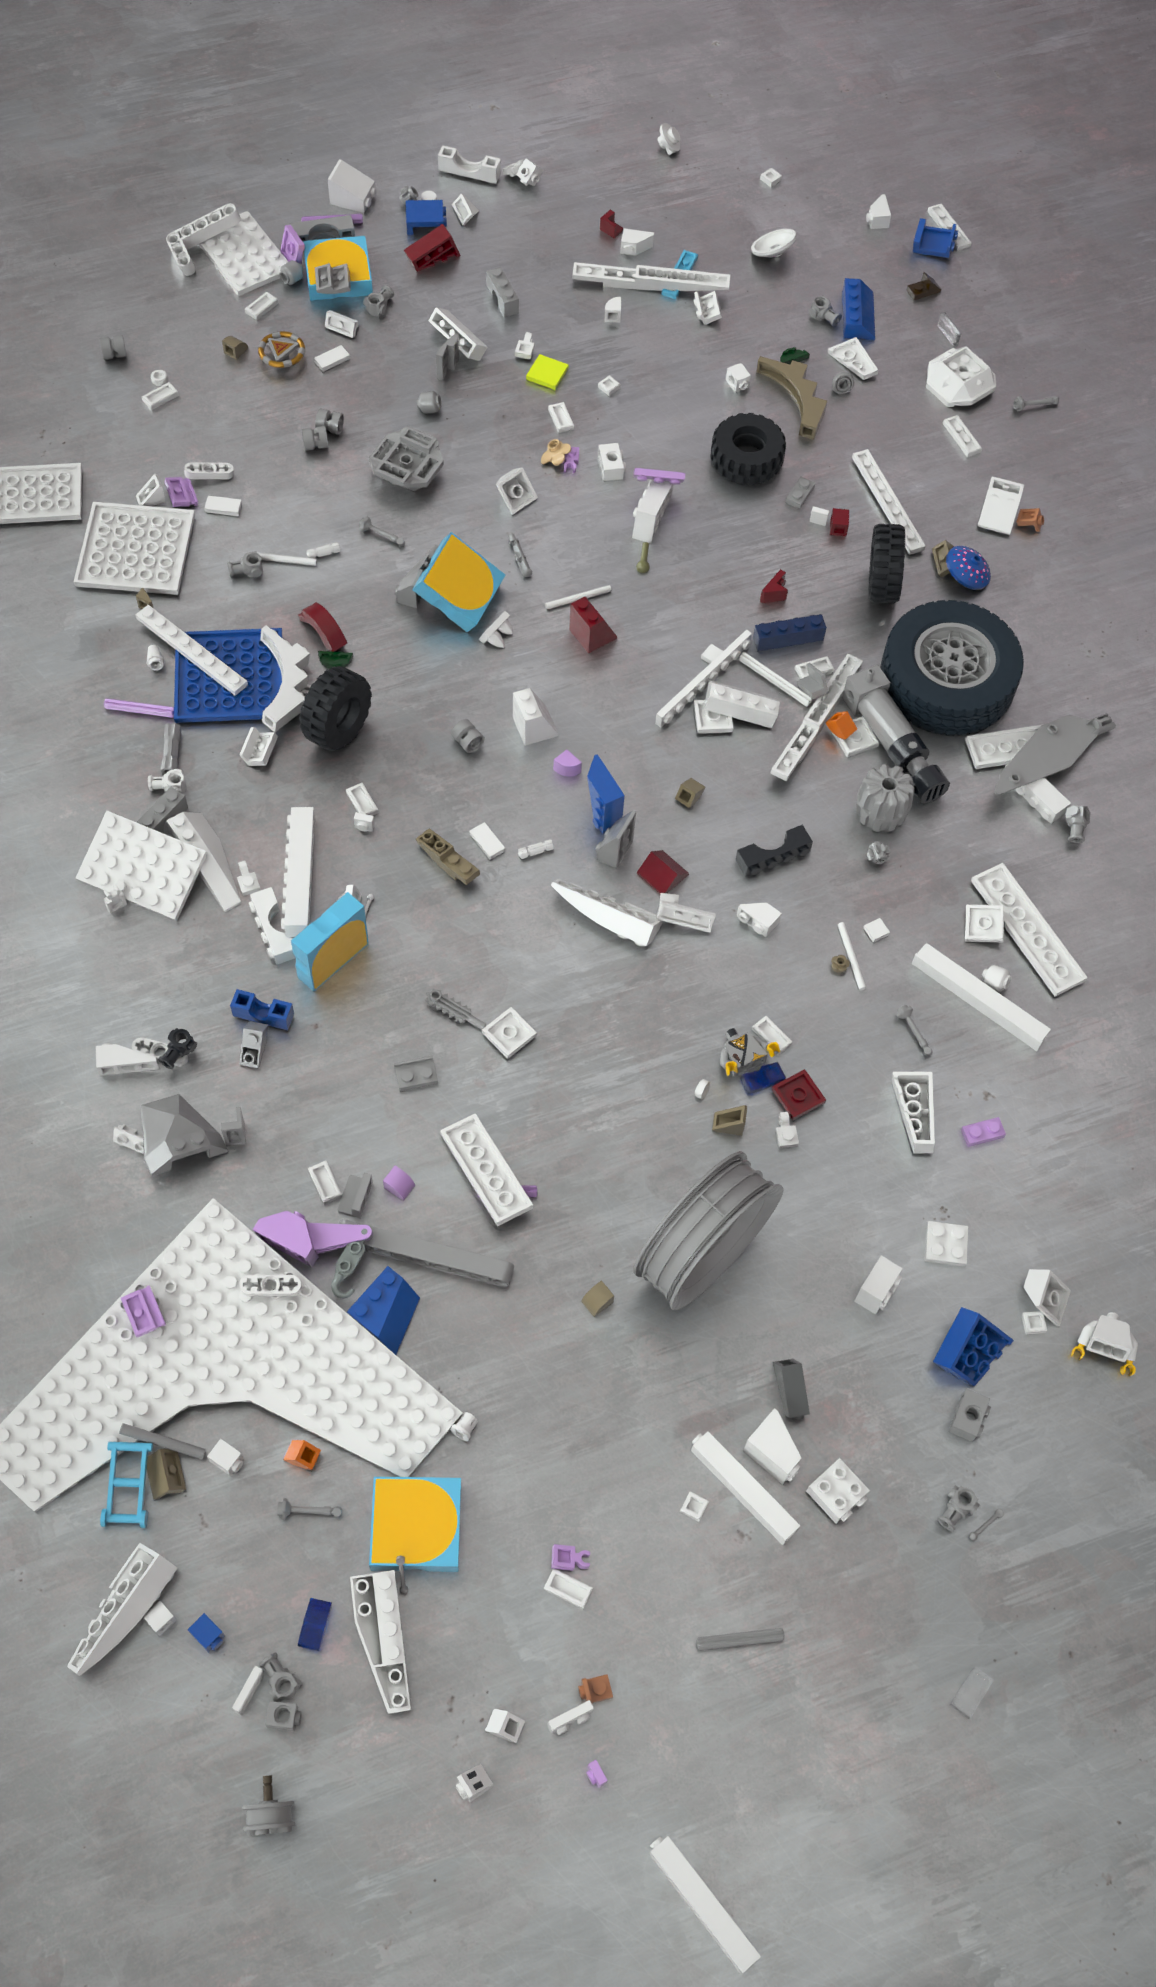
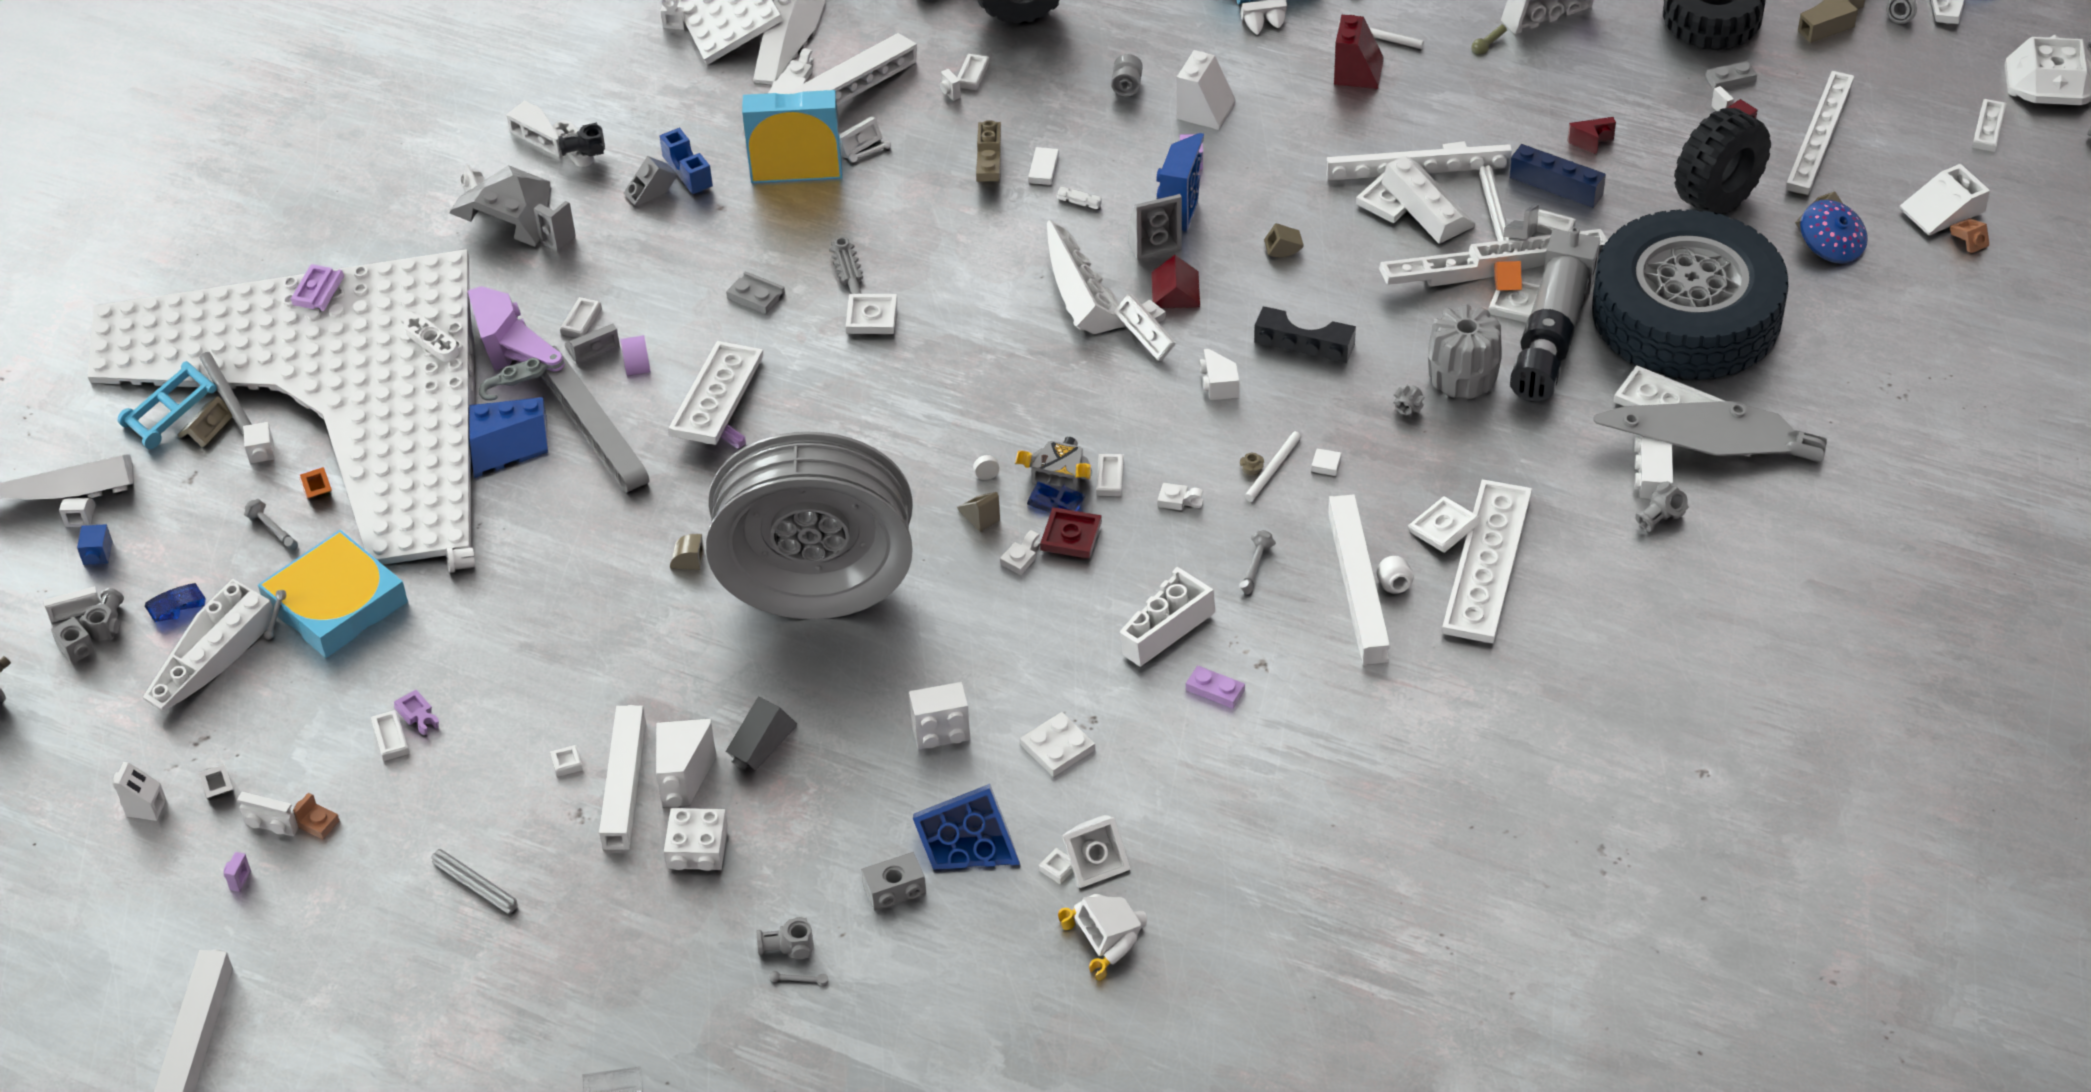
camera: 50 degrees right, 15 degrees down
none -> white plate [1157,483,1204,511]

